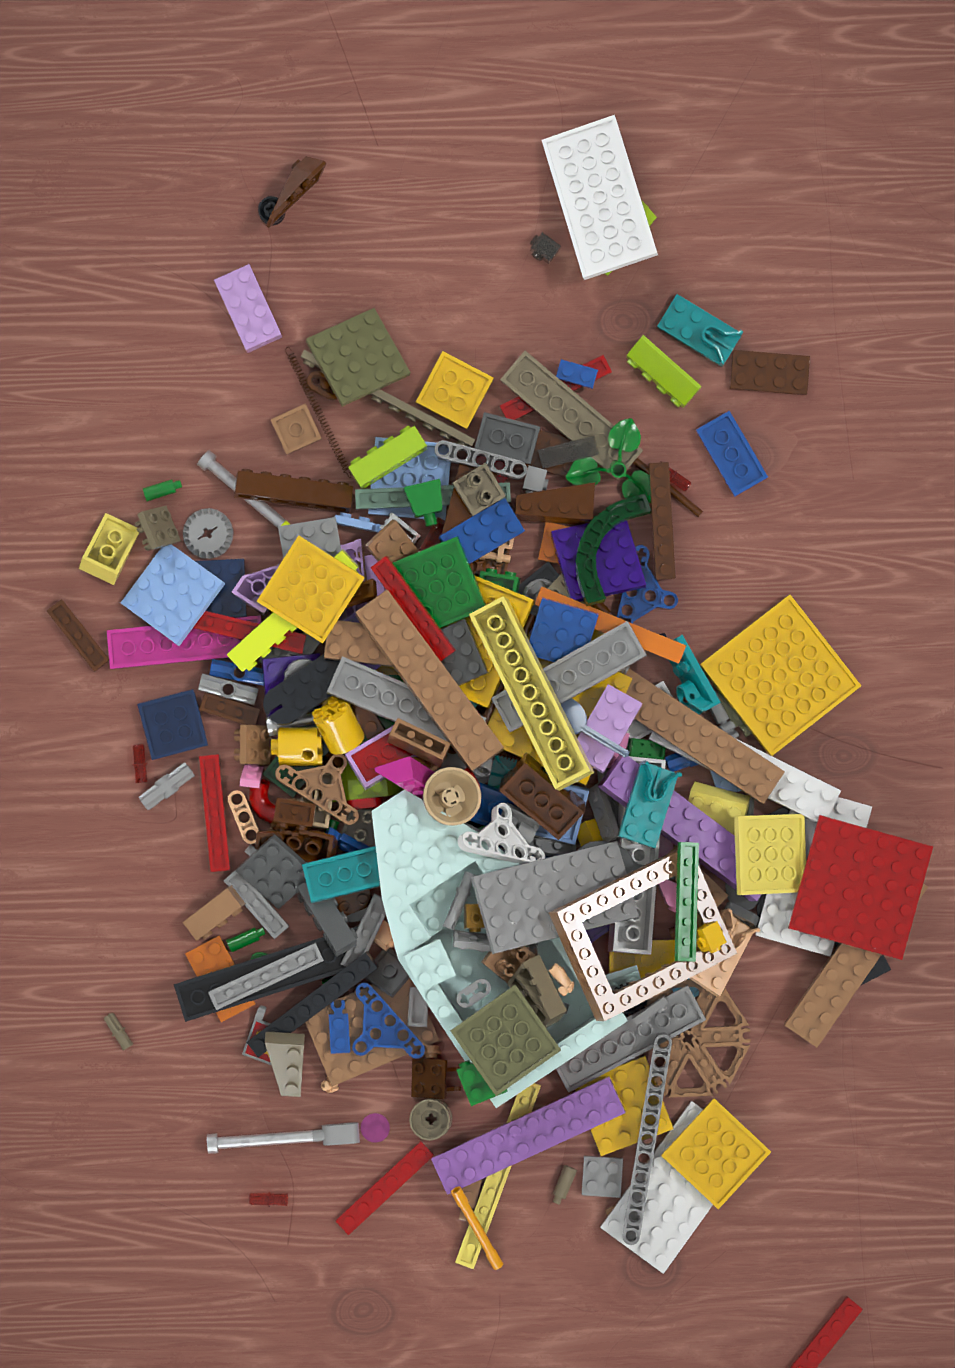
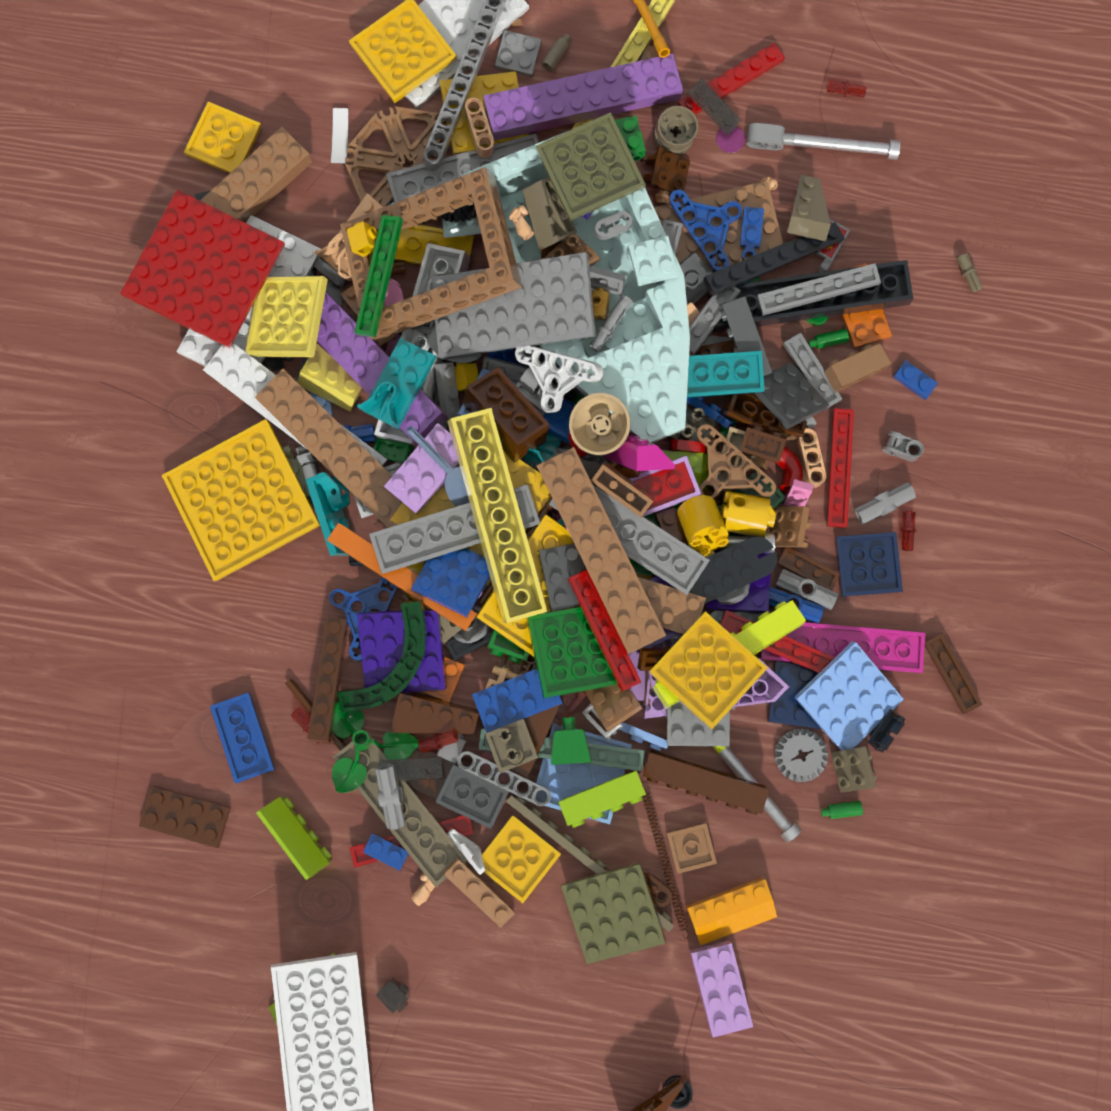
camera: 165 degrees left, 5 degrees down
light yellow slope [79,513,139,585] -> none
teal plate [656,294,743,367] -> none
none -> yellow plate [184,102,262,174]
none -> white sticker [331,108,348,163]
none -> light grey piece [375,764,406,830]
none -> light nougat arm [410,873,438,906]
none -> clear red axle [418,730,458,753]
none -> medium nougat plate [443,857,515,928]
none -> white tile [447,829,485,875]
none -> light nougat beam [465,98,494,158]
none -> light orange slope [686,877,777,946]
none -> clear smoke plate [687,78,742,135]
none -> black hinge [868,709,906,753]
none -> light grey piece [882,431,924,462]
none -> blue plate [893,360,938,400]

